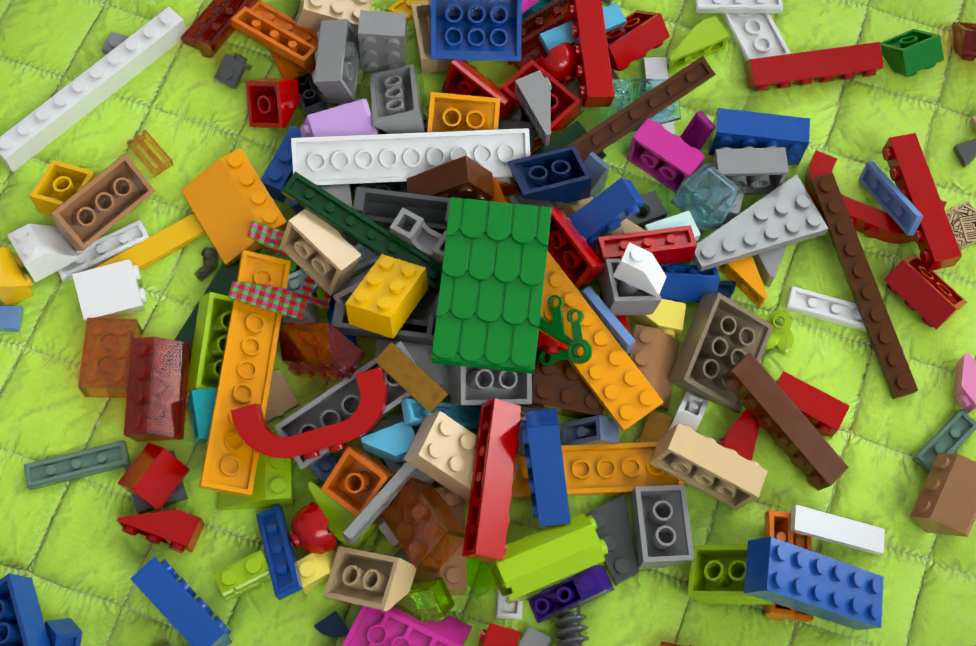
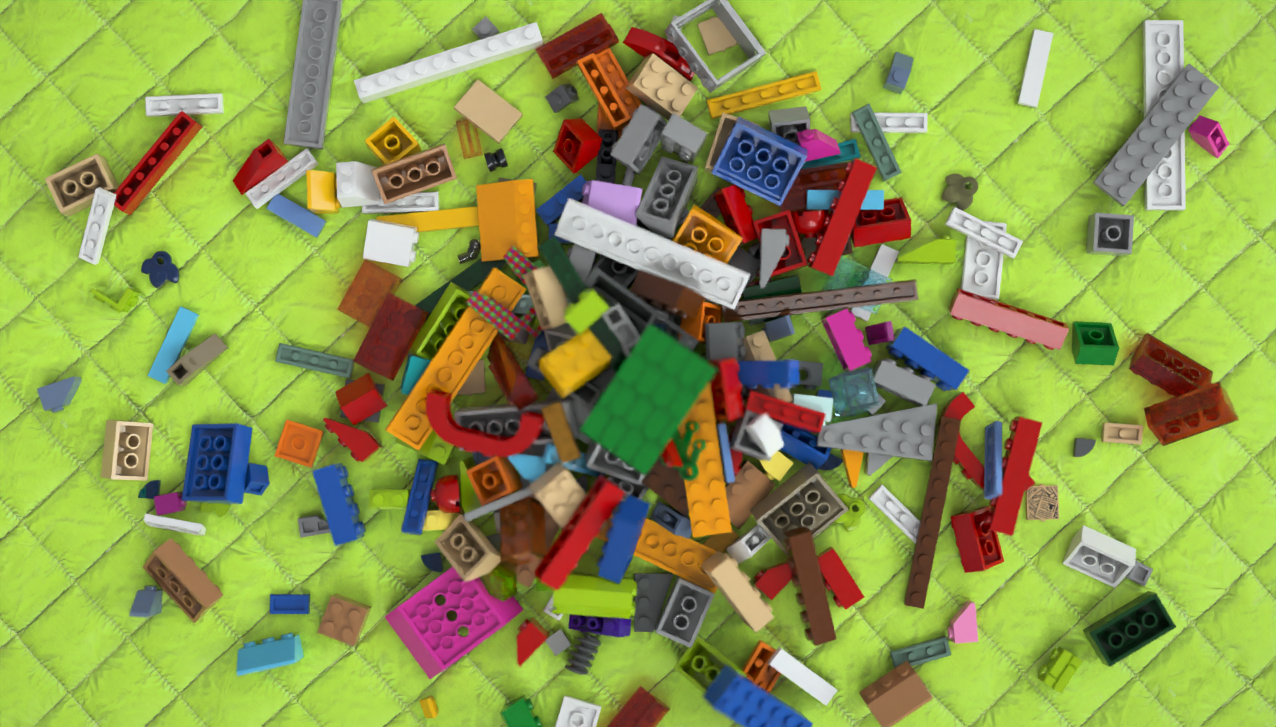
camera: 30 degrees right, 20 degrees up
dark blue slope [508,145,592,203] -> none
none -> orange plate [275,419,324,468]
none -> tan tile [454,79,523,144]
none -> black wheel [484,148,508,172]
none -> lime brick [563,289,609,335]

